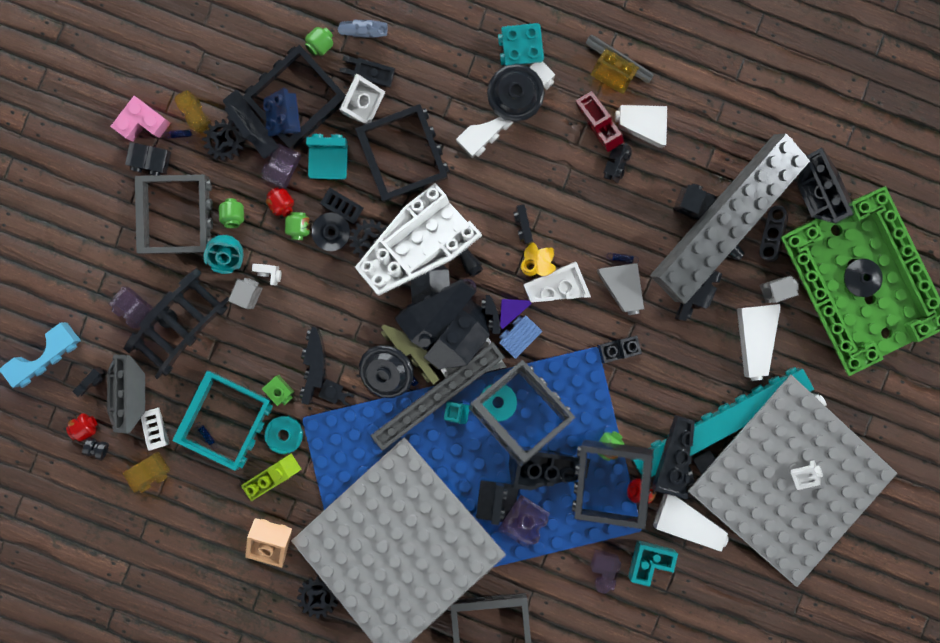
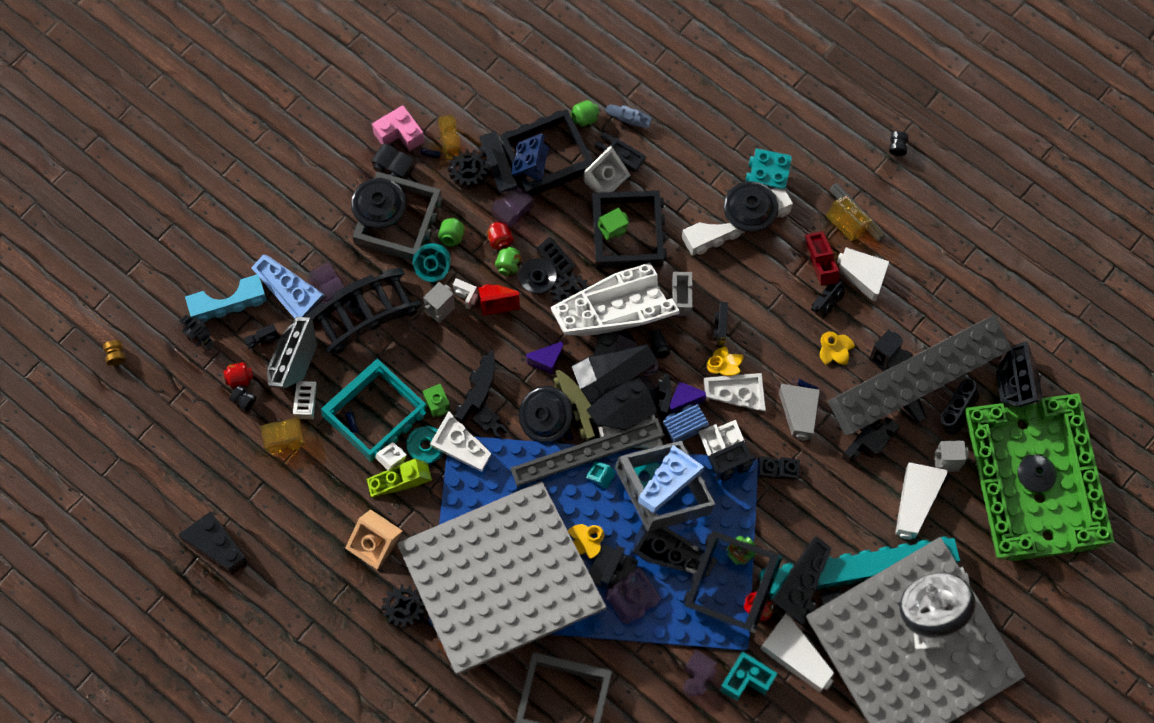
camera: 20 degrees right, 20 degrees down
teal bracket [306,134,348,180] -> none
none -> black wedge [178,511,248,575]
none -> black gear [179,314,214,351]
none -> light blue wing [252,255,325,318]
none -> black piece [351,178,407,229]
none -> white bracket [375,442,406,471]
none -> white wing [430,412,491,472]
none -> red slope [478,284,520,316]
none -> dark purple slope [526,342,563,374]
none -> yellow plate [568,524,604,559]
none -> bright green brick [598,208,629,240]
none -> light blue wing [638,445,704,513]
none -> light grey brick [672,272,692,316]
none -> white slope [698,420,745,455]
none -> black bracket [708,440,756,482]
none -> yellow plate [820,331,855,365]
none -> flat silver wheel [900,573,976,638]

